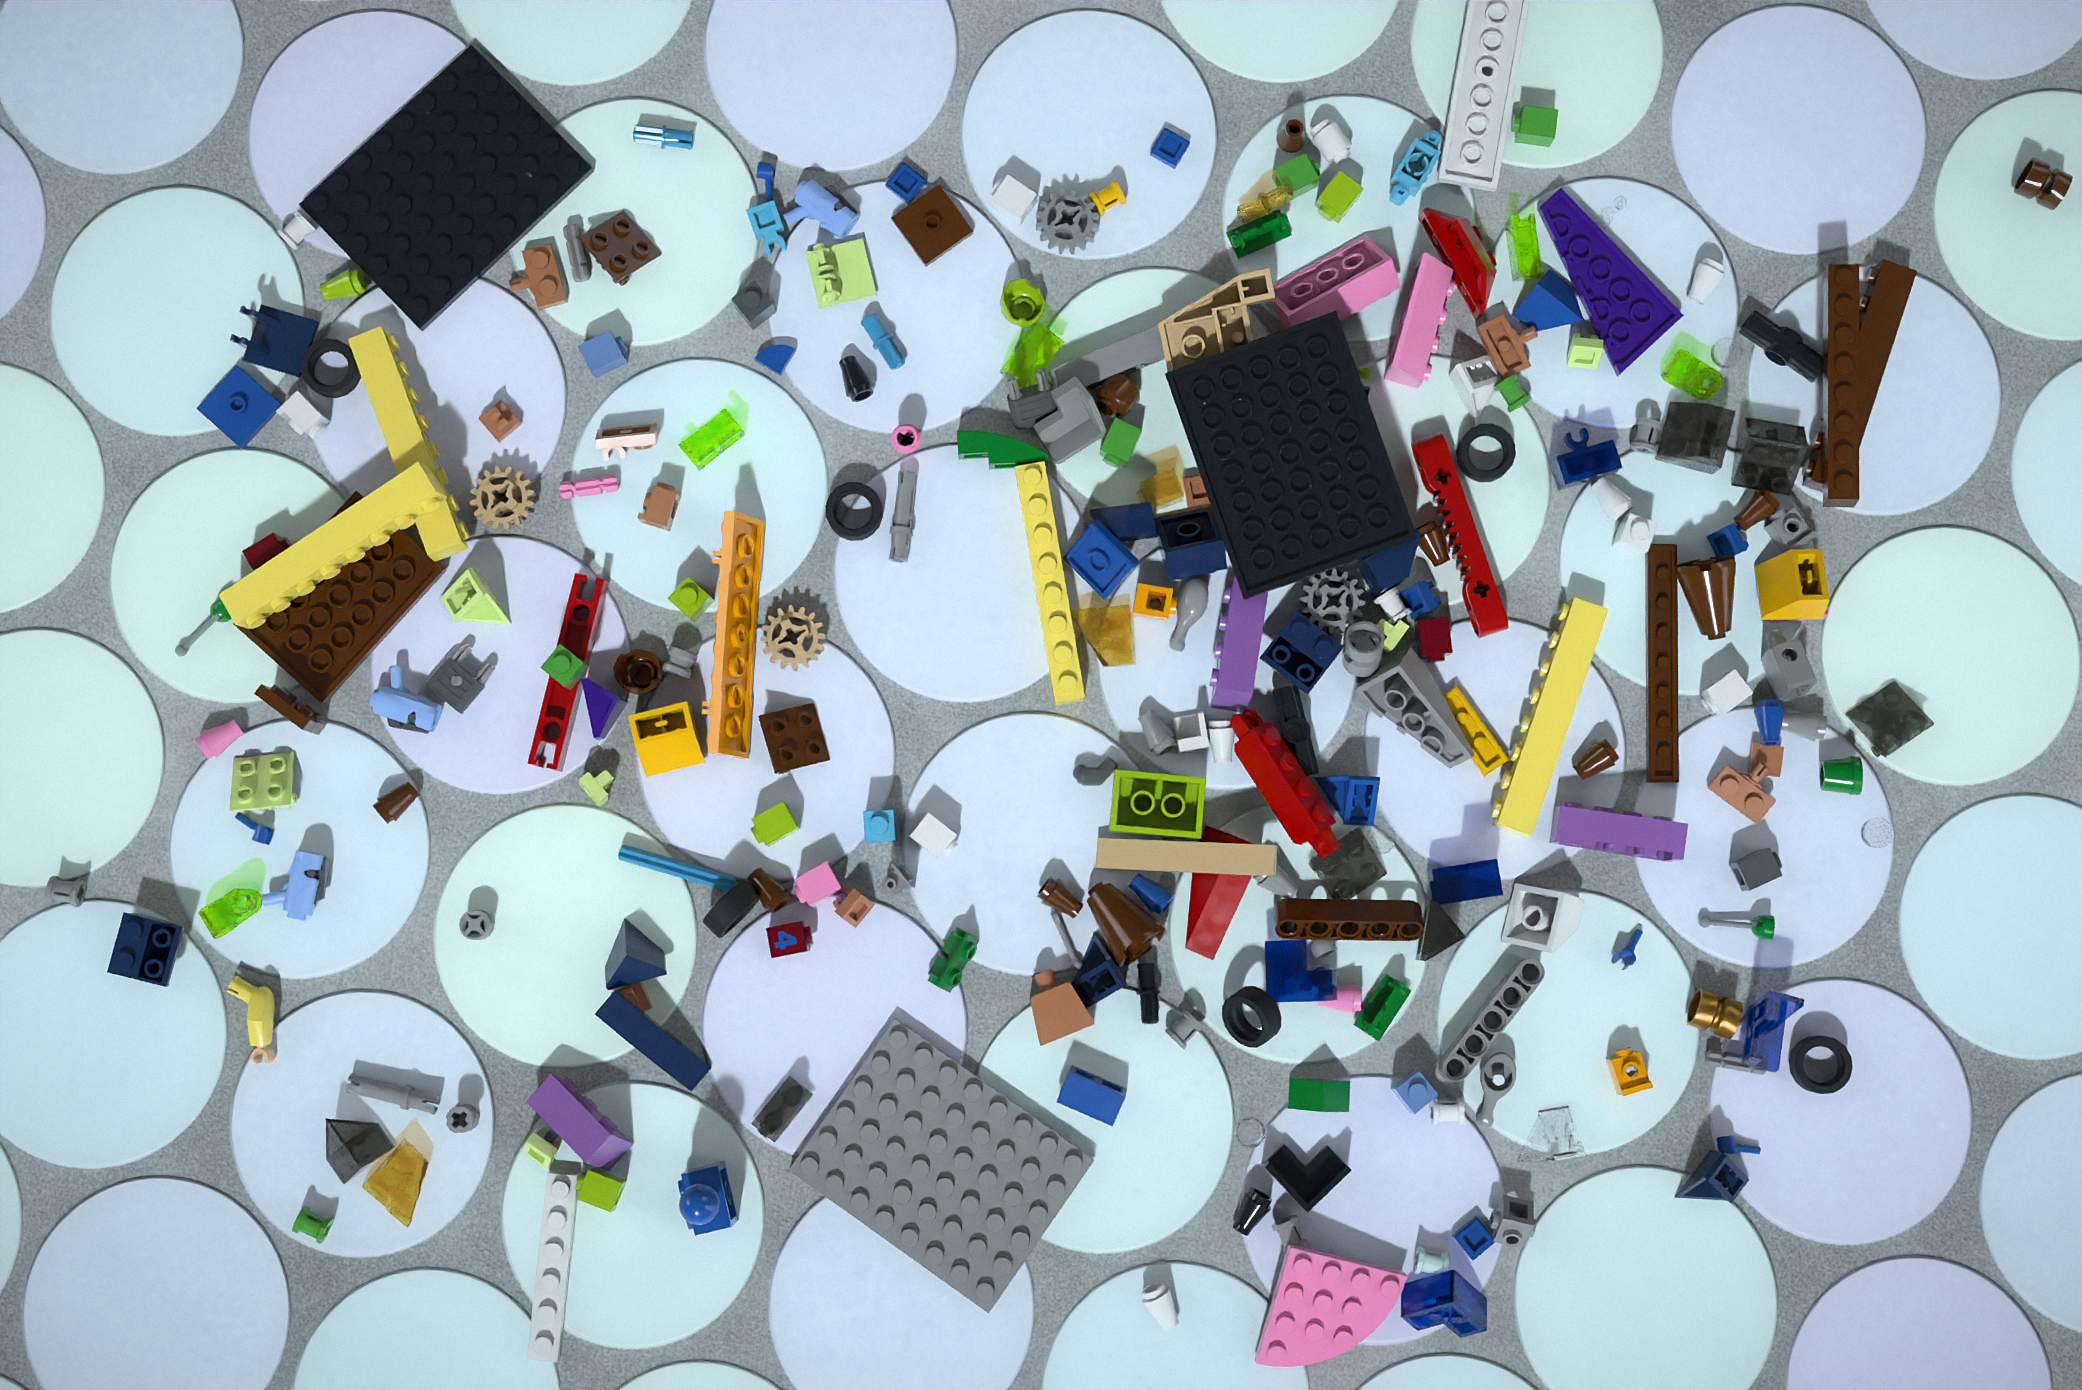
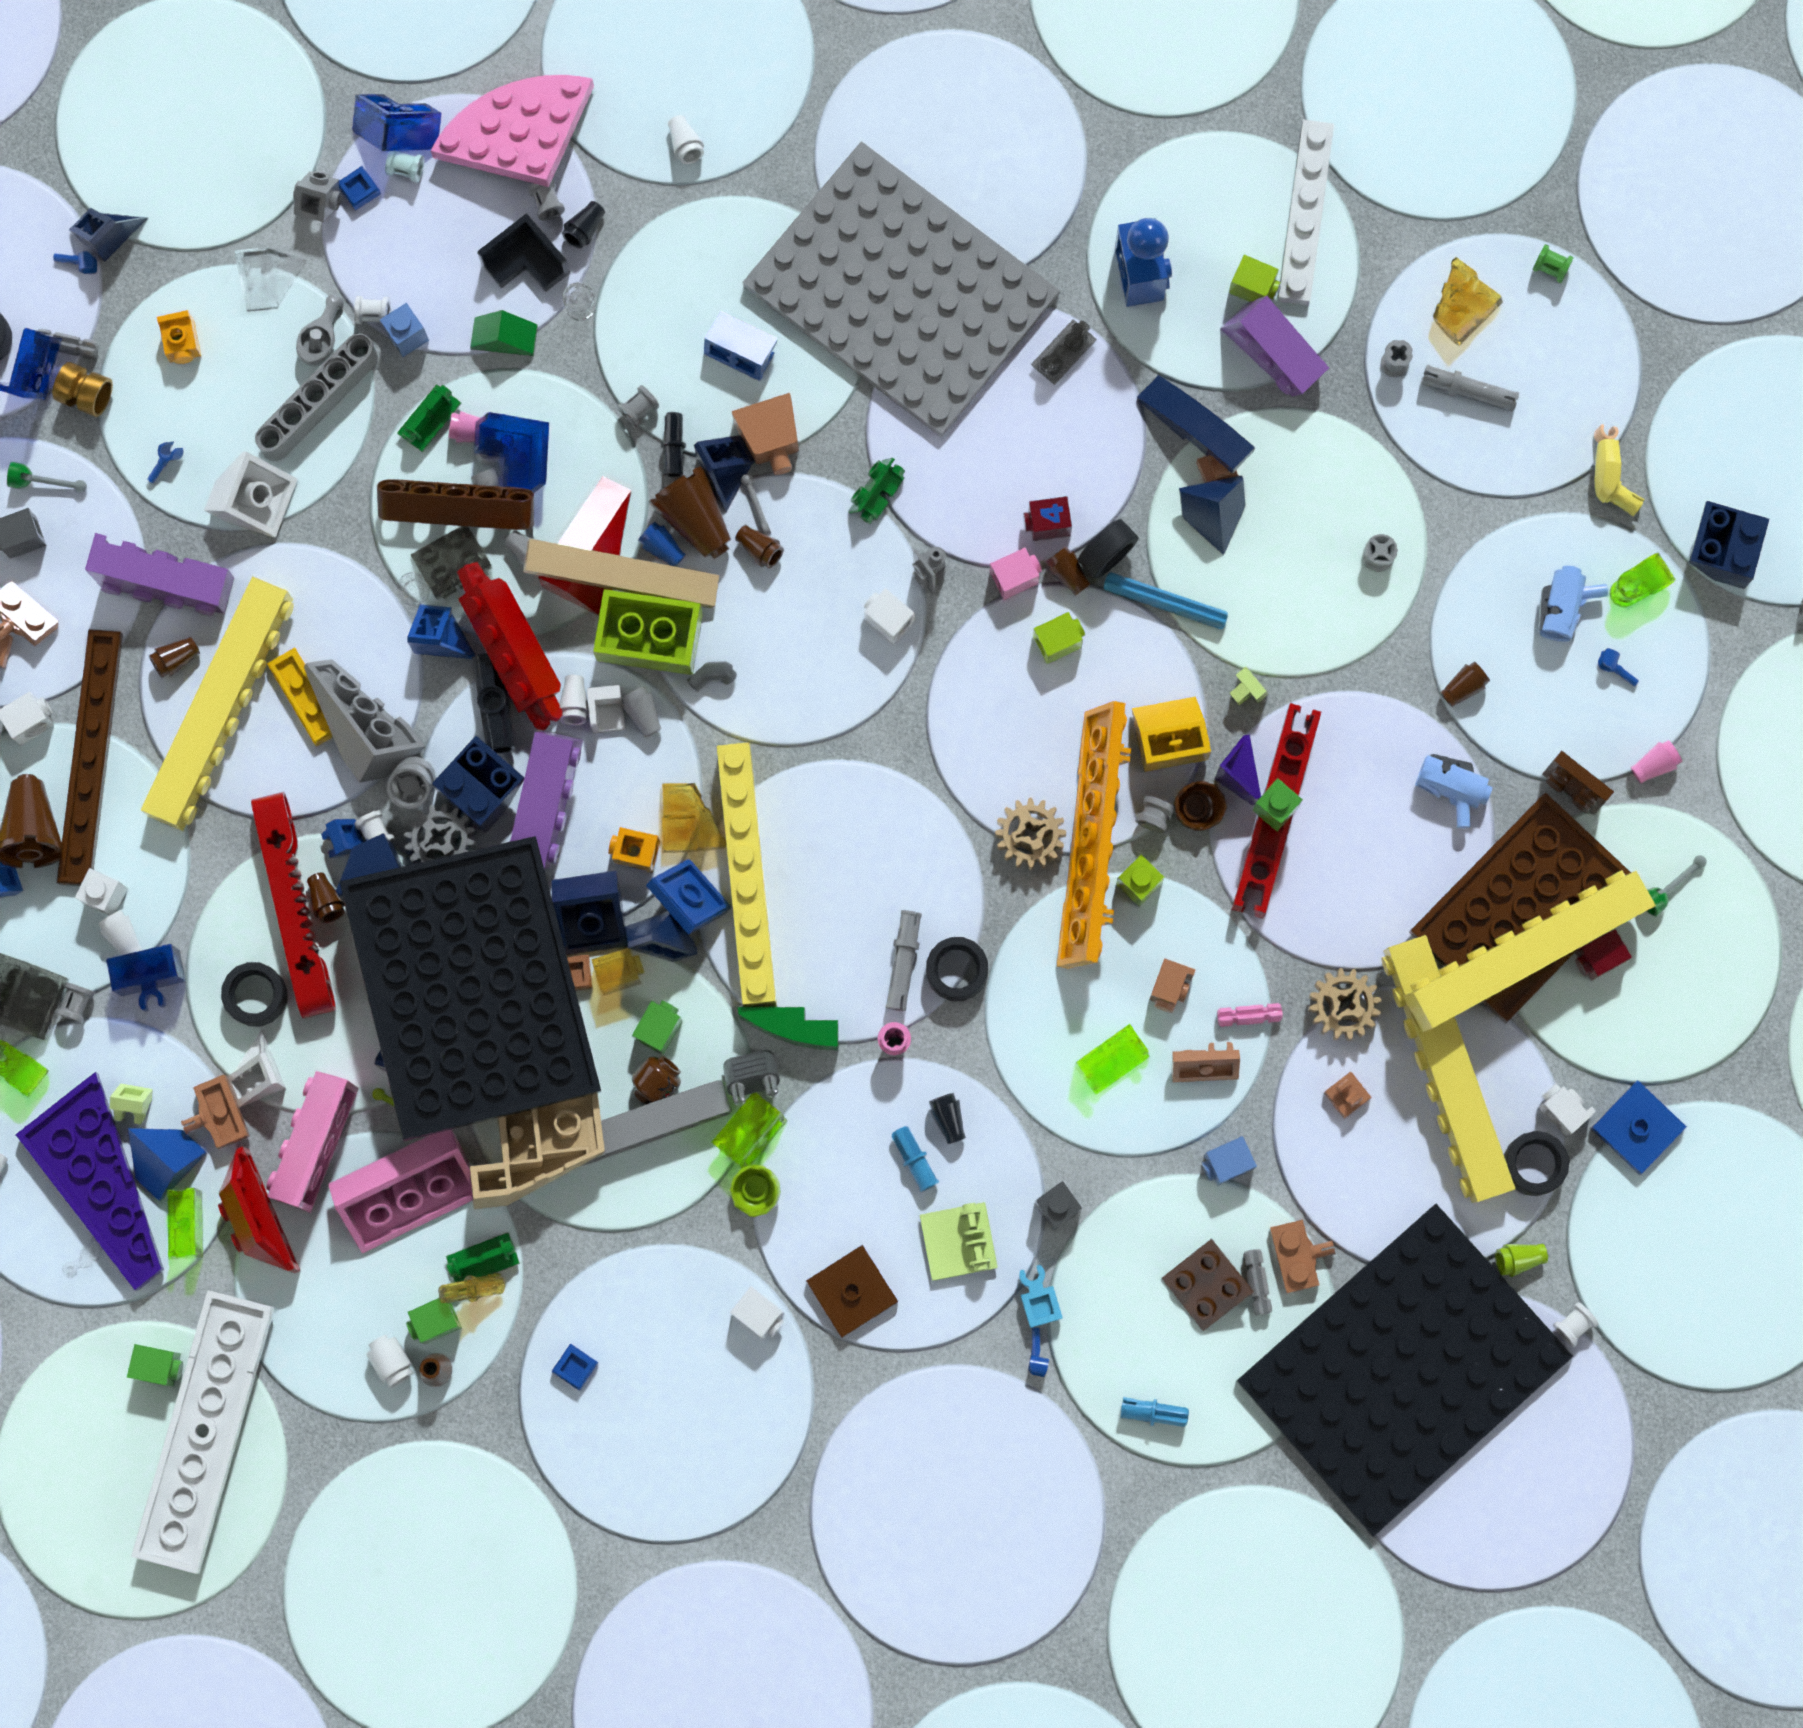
camera: 170 degrees left, 5 degrees down
yellowish green hinge [229,752,297,813] -> none
dark blue plate [230,304,319,378] -> none
clear smoke slope [326,1118,395,1184] -> none
dark grey piece [425,644,495,714] -> none
yellowish green slope [440,568,511,624] -> none
yellowish green tile [522,1127,562,1170] -> none
blue tile [755,345,796,376] -> none
reddish brown hinge [758,703,830,775] -> none
light blue piece [783,179,859,239] -> none
nougat tile [833,887,875,928] -> none
medium azure brick [863,809,897,843] -> none
blue tile [885,162,927,205] -> none
light grey panel [1033,376,1108,464] -> none
light grey gear [1036,189,1099,255] -> none
yellow bush [1088,180,1126,217] -> none
light grey piece [1169,579,1209,652] -> none
black tyre [1222,986,1282,1048] -> none
lime brick [1315,170,1363,223] -> none
yellowish green tile [1376,618,1410,654] -> none
medium azure piece [1389,129,1441,206] -> none
dark red brick [1414,617,1453,663] -> none
clear smoke slope [1415,900,1466,961] -> none
clear blue panel [1427,859,1503,906] -> none
bright green bush [1494,373,1532,413] -> none

